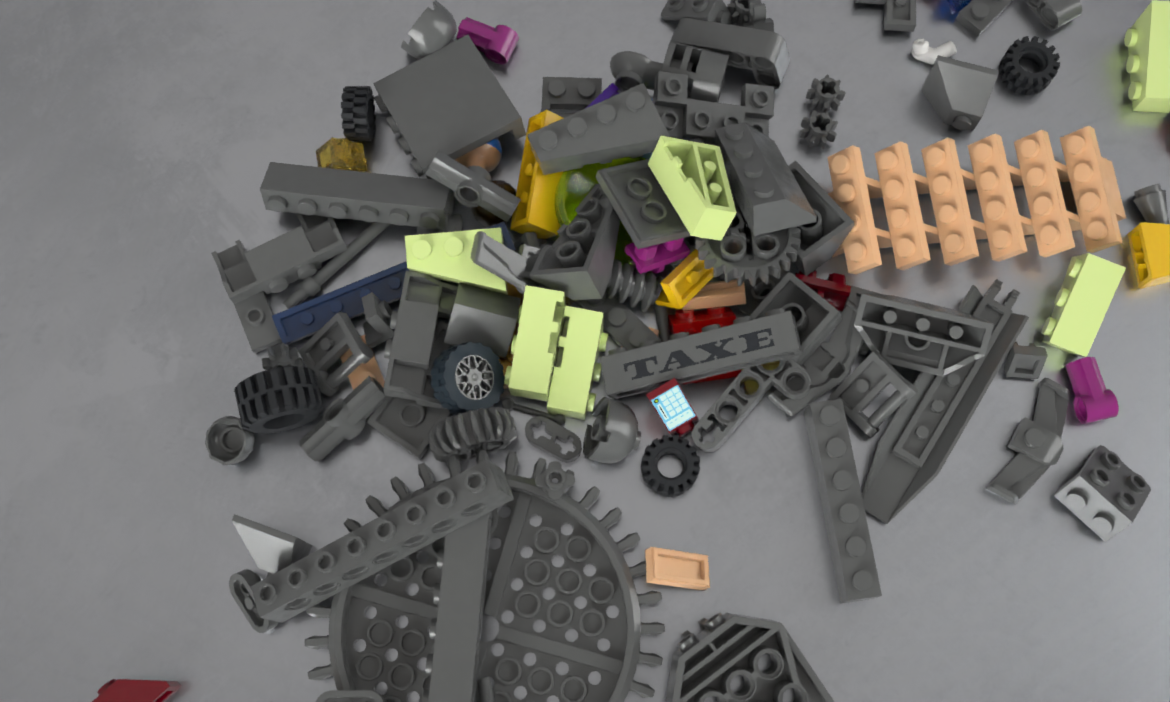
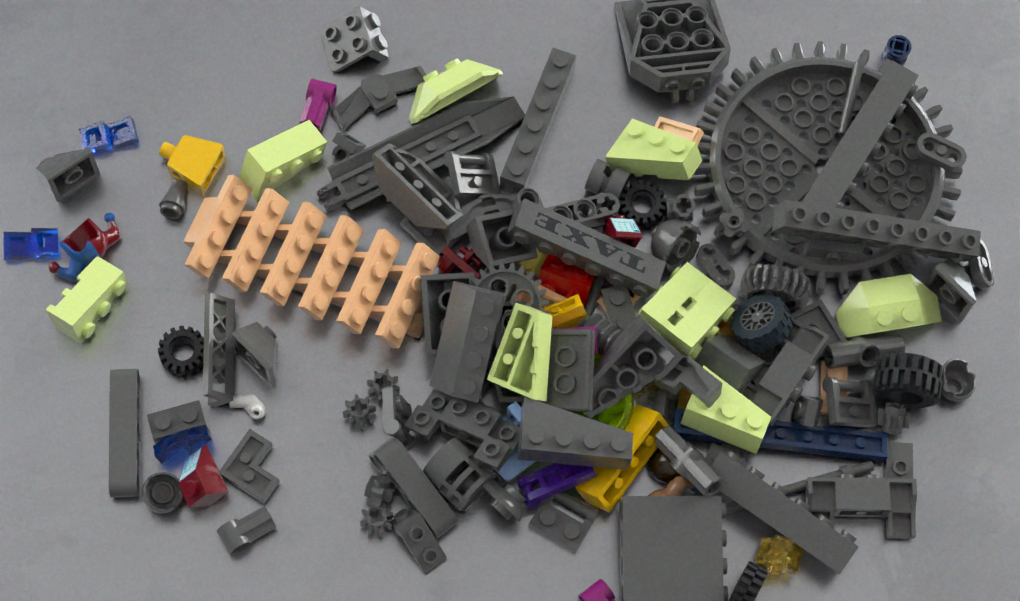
camera: 160 degrees left, 5 degrees down
none -> dark grey fence [203,292,235,407]
none -> dark grey plate [382,387,415,449]
none -> yellowish green wedge [409,58,503,124]
none -> dark grey wheel [584,159,631,200]
none -> yellowish green wedge [605,119,702,180]
none -> dark grey piece [664,194,695,222]
none -> yellowish green wedge [835,274,941,338]

